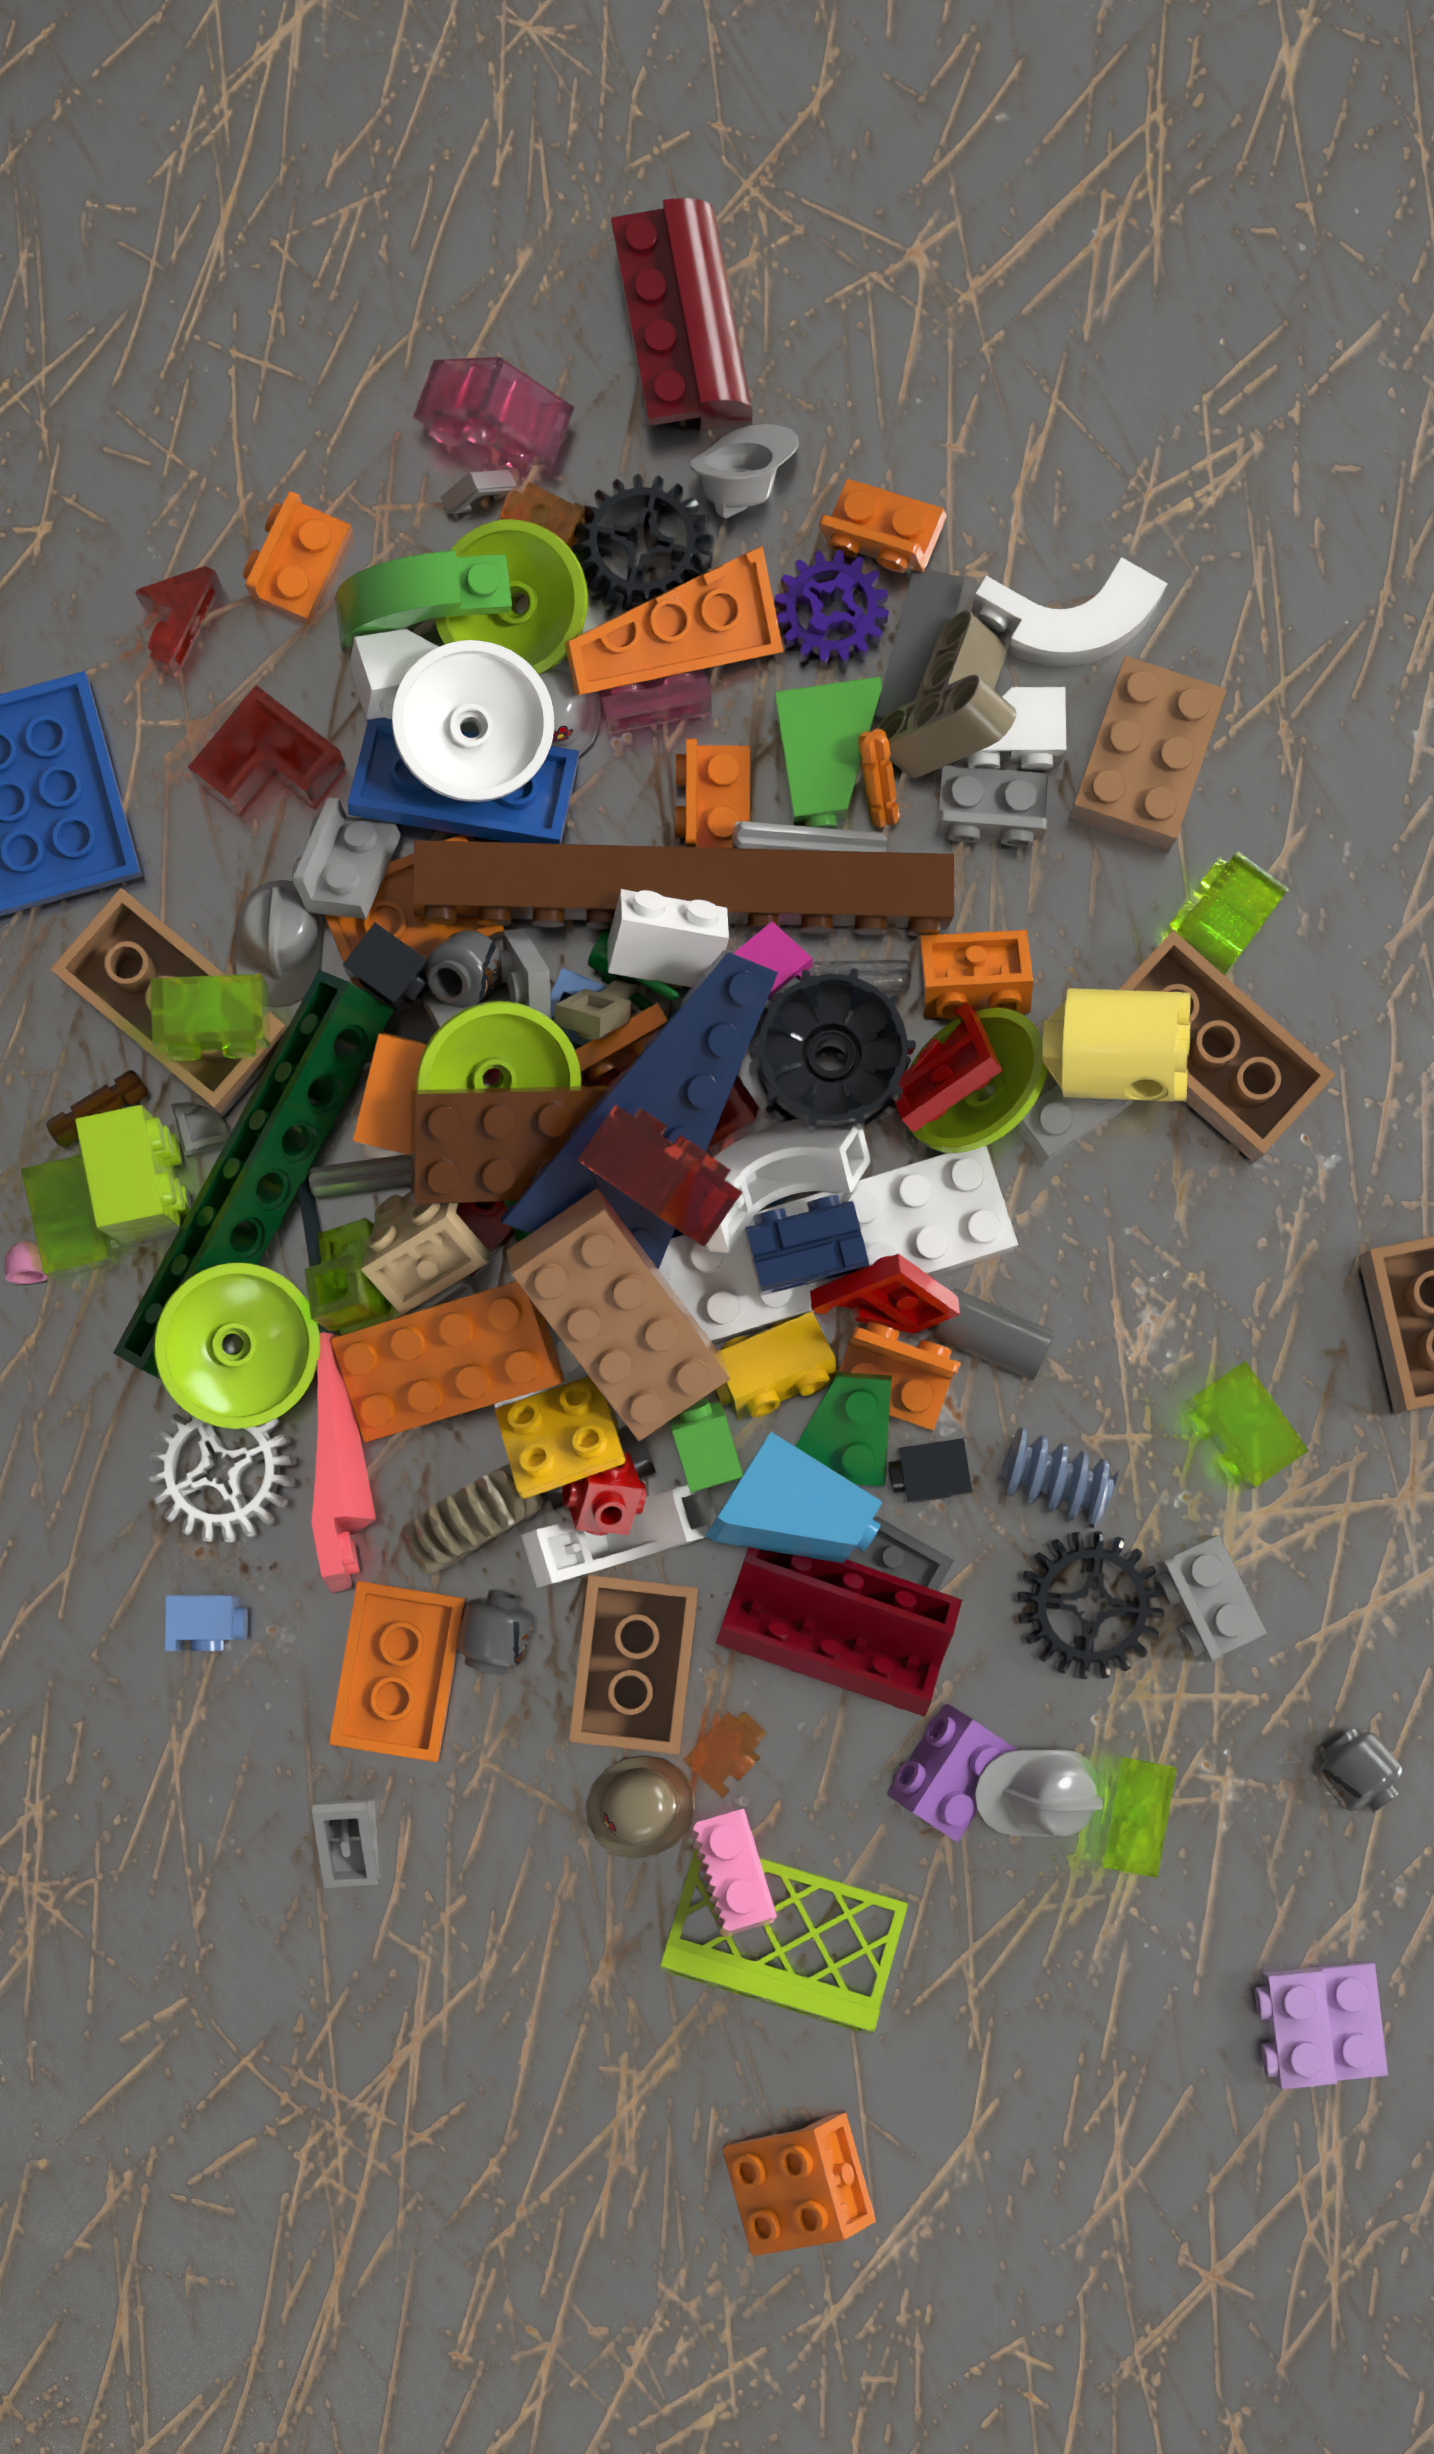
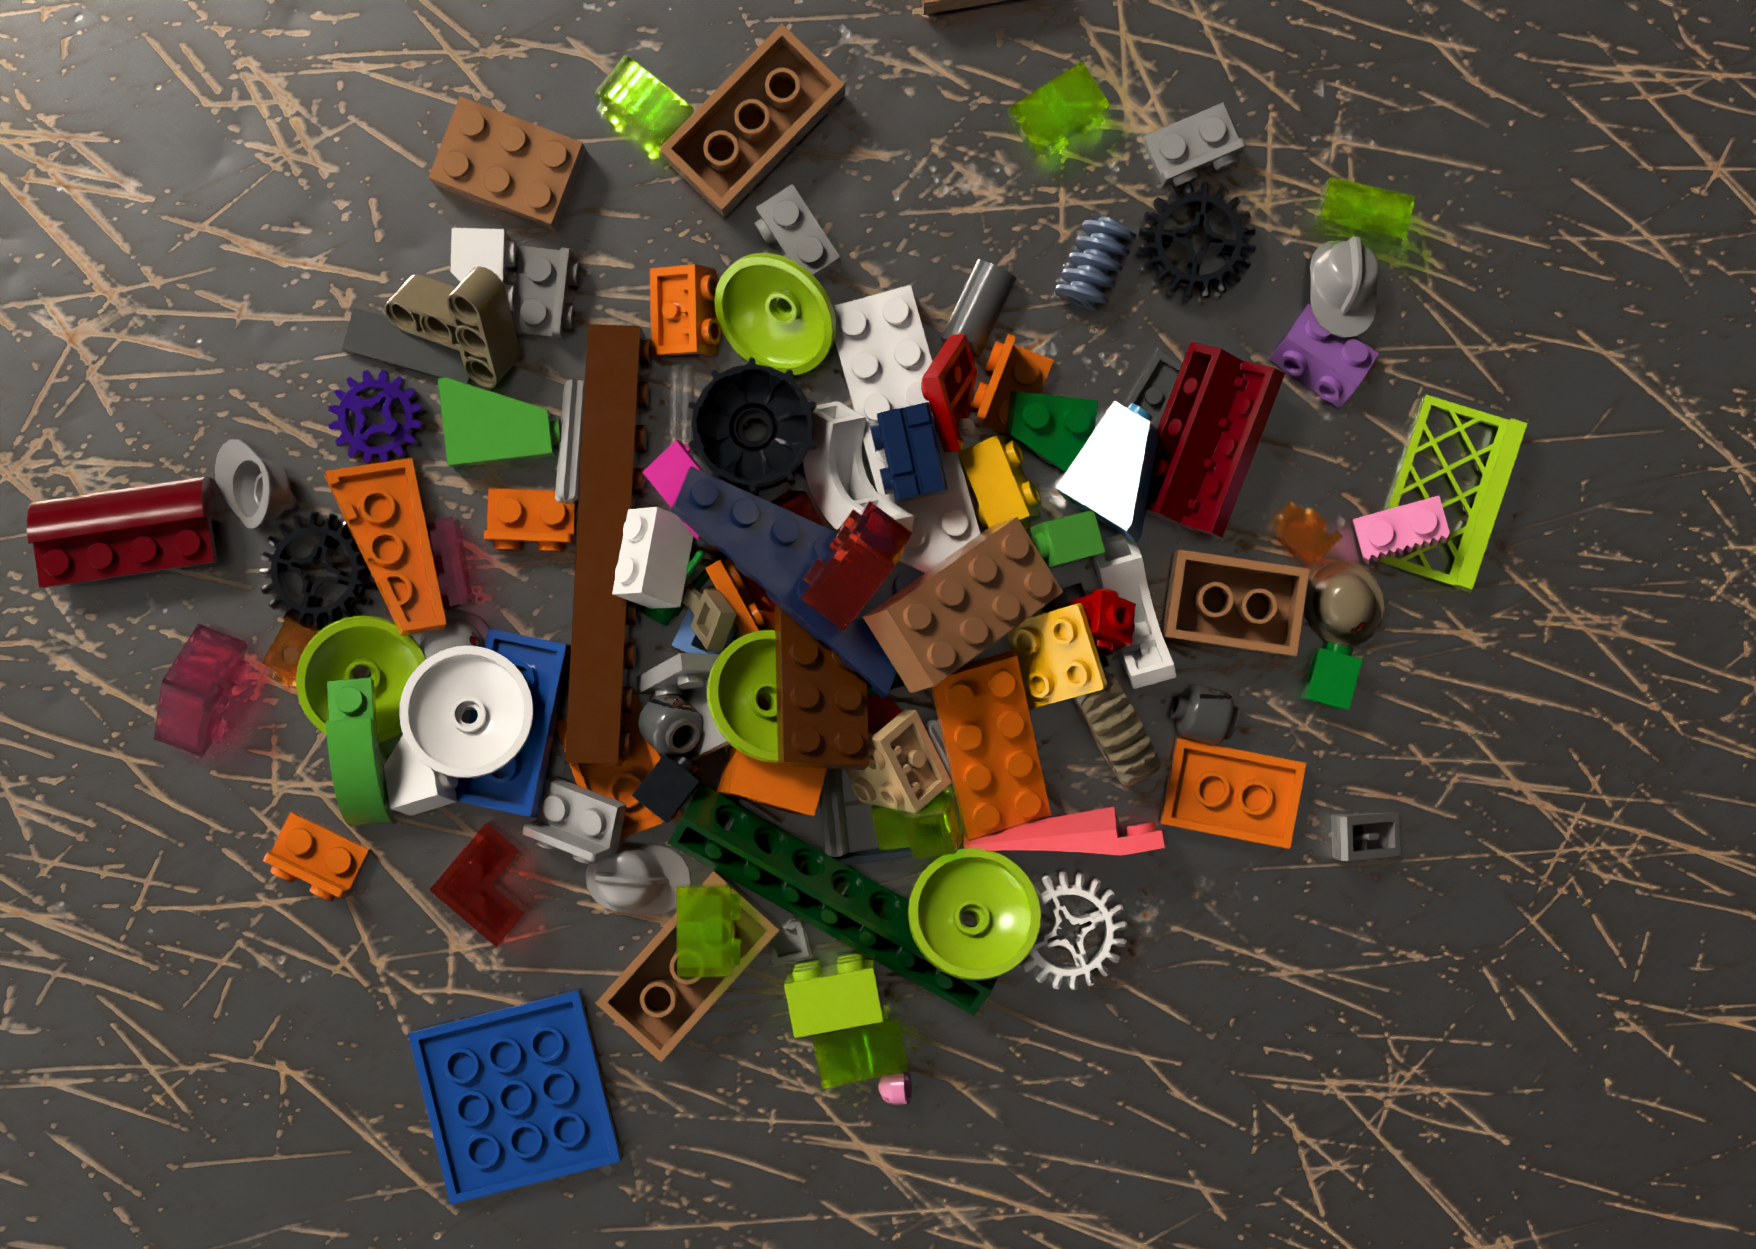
camera: 90 degrees left, 5 degrees up
reddish brown axle [46,1070,148,1147] -> none
clear red slope [135,566,222,679] -> none
medium blue brick [165,1595,248,1651] -> none
light grey tile [441,469,516,514] -> none
orange bracket [723,2112,876,2256] -> none
orange bracket [818,478,947,573] -> none
orange axle [858,729,900,828] -> none
black brick [888,1438,972,1504] -> none
red wing [894,1001,1003,1133] -> none
white arch [972,557,1168,667] -> none
light yellow cylinder [1042,988,1191,1101] -> none
lavender plate [1255,1961,1388,2089] -> none
dark grey head [1319,1728,1402,1813] -> none
none -> green brick [1301,642,1363,710]

